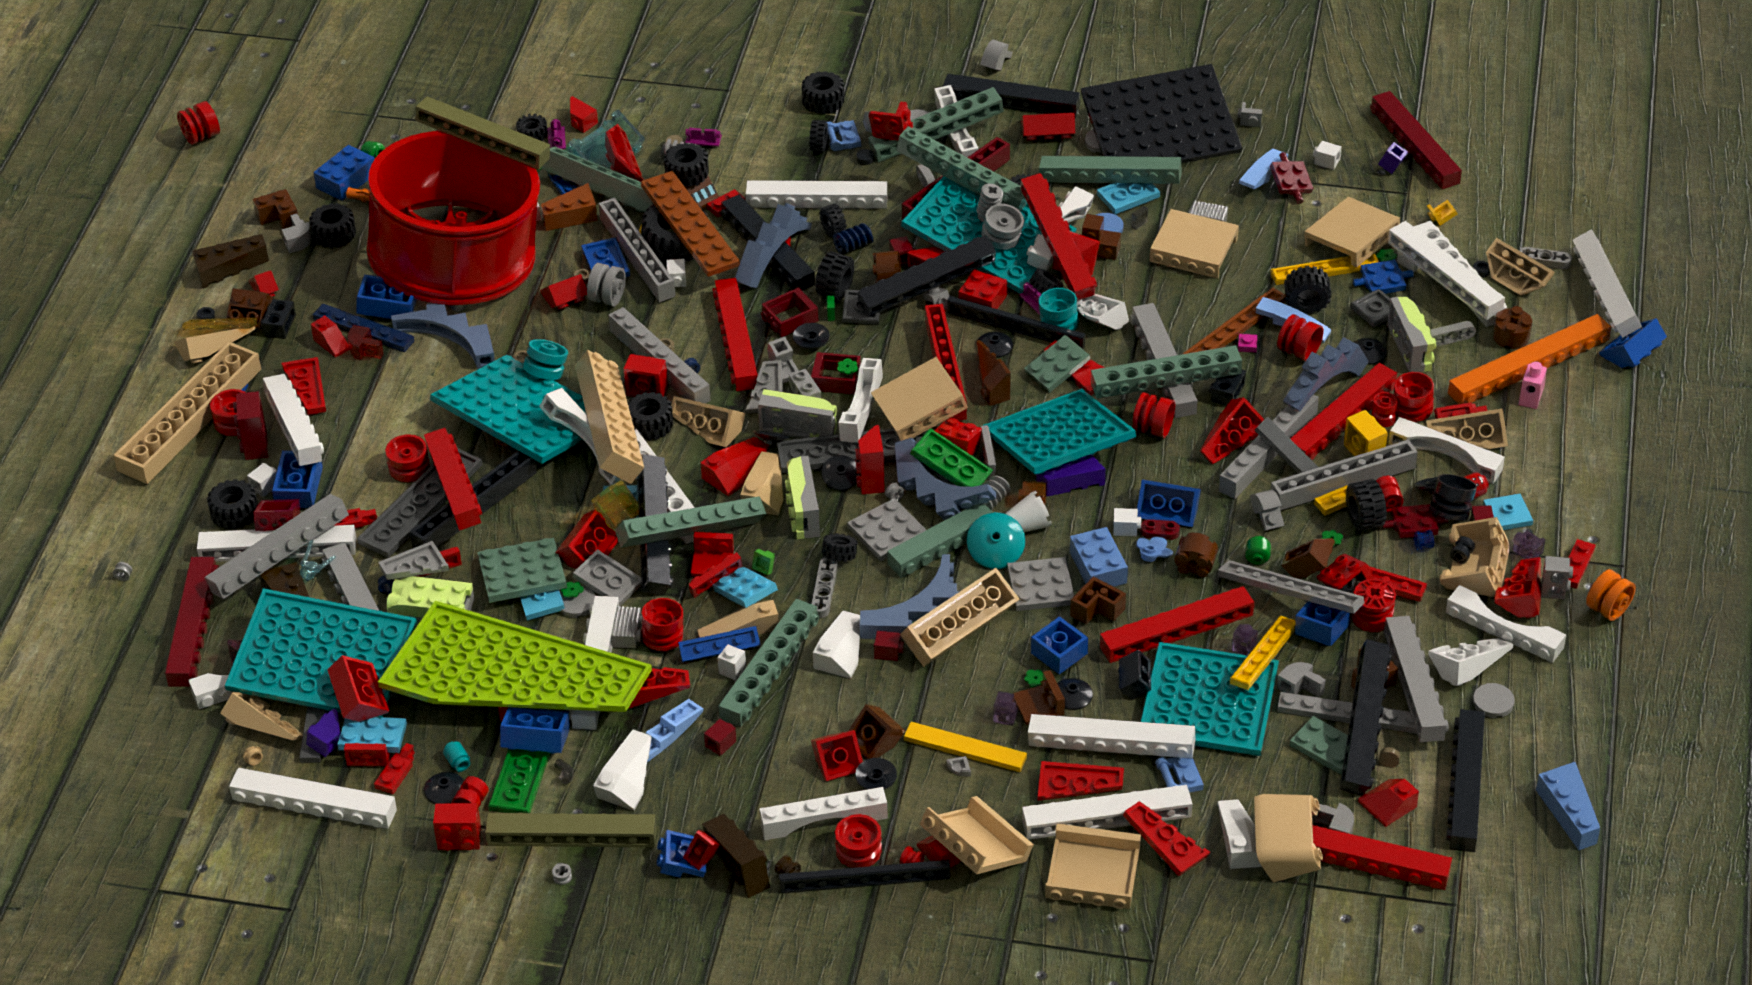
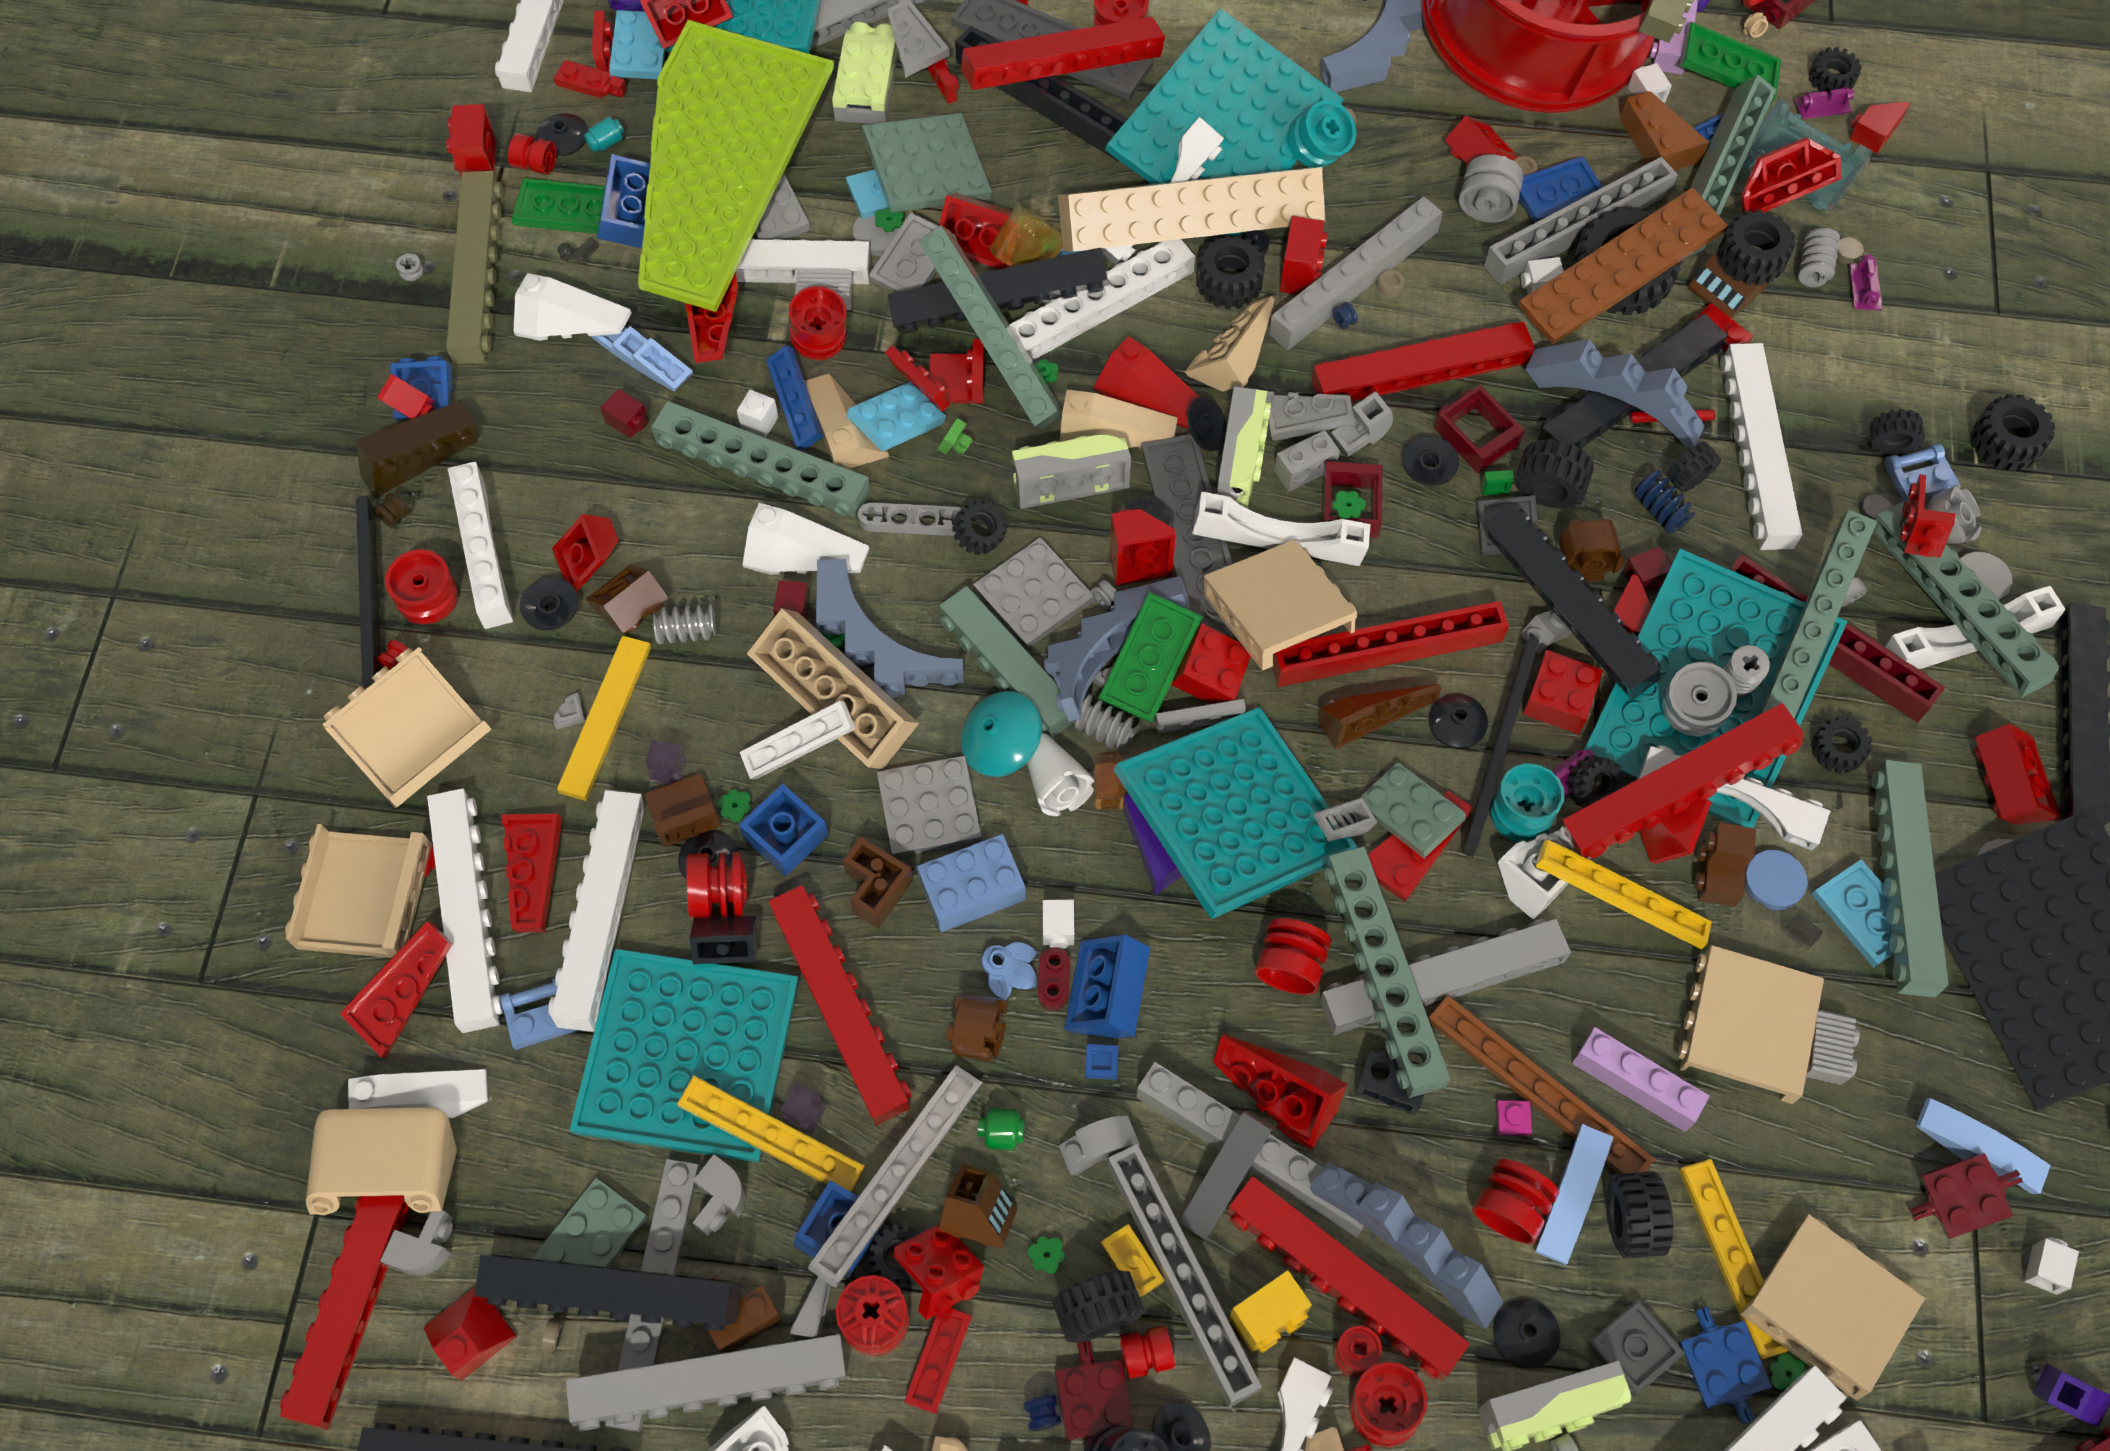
camera: 85 degrees right, 20 degrees up
none -> light grey piece [653,604,716,644]
none -> red wheel [687,852,747,918]
none -> white plate [740,701,855,780]
none -> light grey slope [790,1276,832,1340]
none -> blue plate [1085,1044,1118,1080]
none -> light grey slope [1313,797,1377,841]
none -> yellow tile [1535,839,1712,950]
none -> lavender brick [1572,1027,1710,1132]

